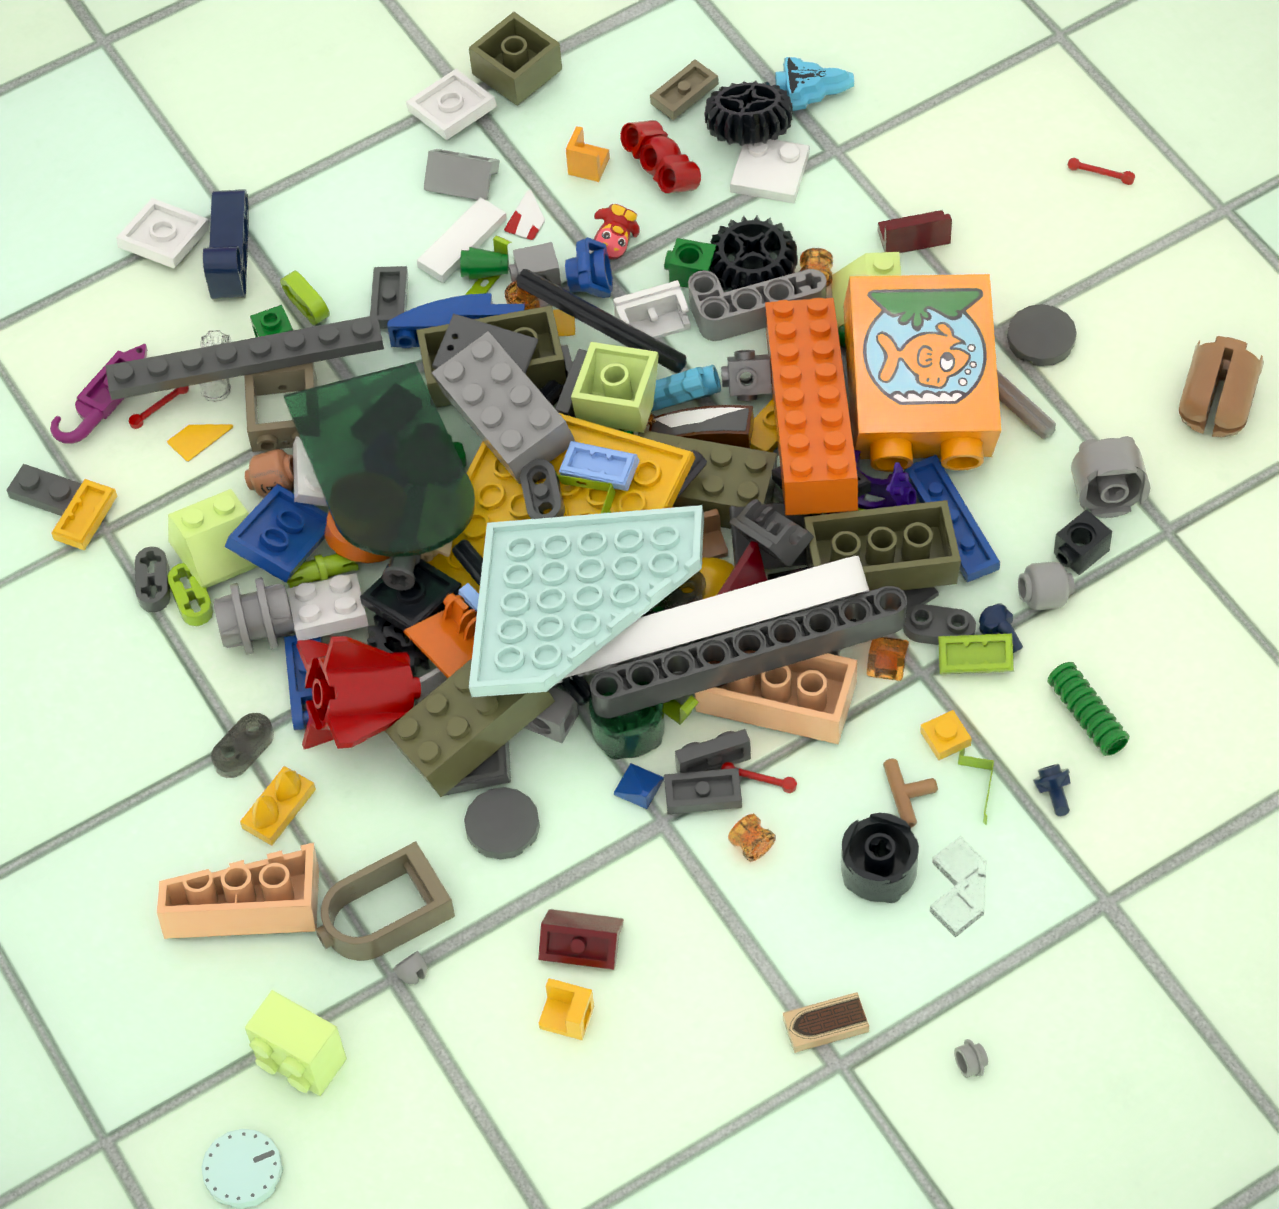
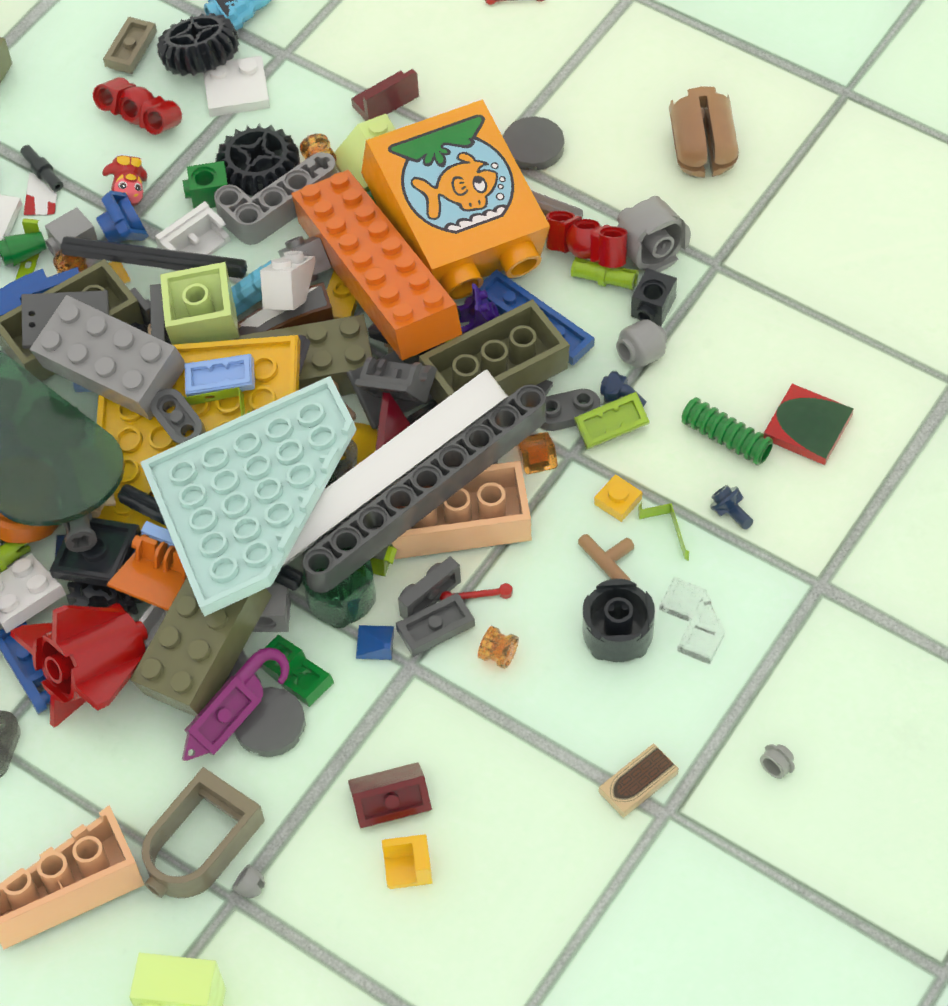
camera: 25 degrees left, 0 degrees up
yellow tile [240,766,316,846] -> none
light orange panel [566,126,610,182] -> none
none -> black bar [20,145,63,192]
none -> magenta plate [182,647,290,761]
none -> white slope [260,251,315,310]
none -> green slope [261,634,334,707]
none -> red piece [546,210,627,268]
none -> lime pin [571,257,639,290]
none -> dark green tile [763,383,854,465]

